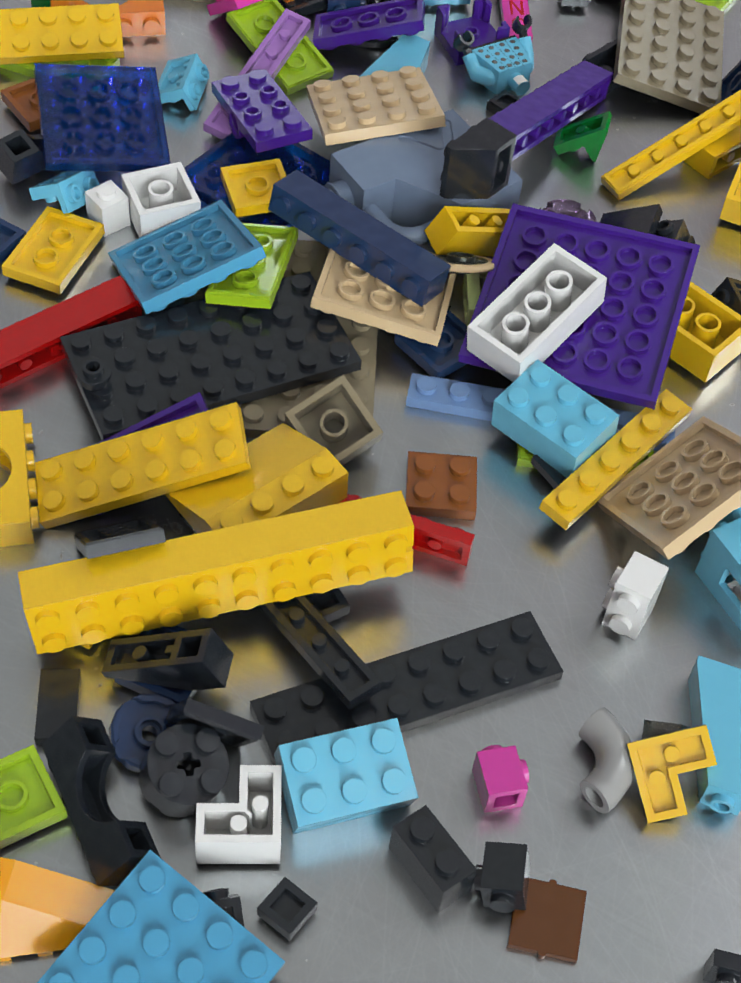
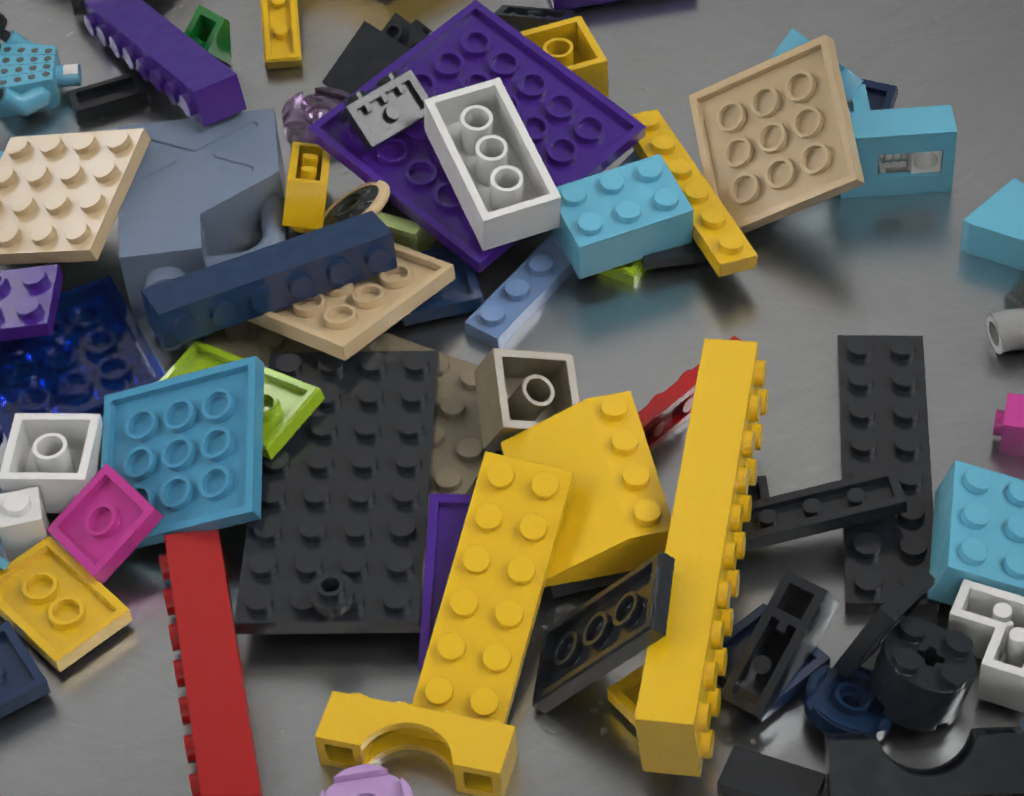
camera: 55 degrees left, 5 degrees down
yellow plate [220,158,286,217] -> none
dark orange plate [405,451,477,520] -> none
black slope [439,117,517,199] -> none
white brick [601,551,669,640] -> none
none -> dark pink plate [46,463,164,584]
none -> bracket [338,70,429,152]

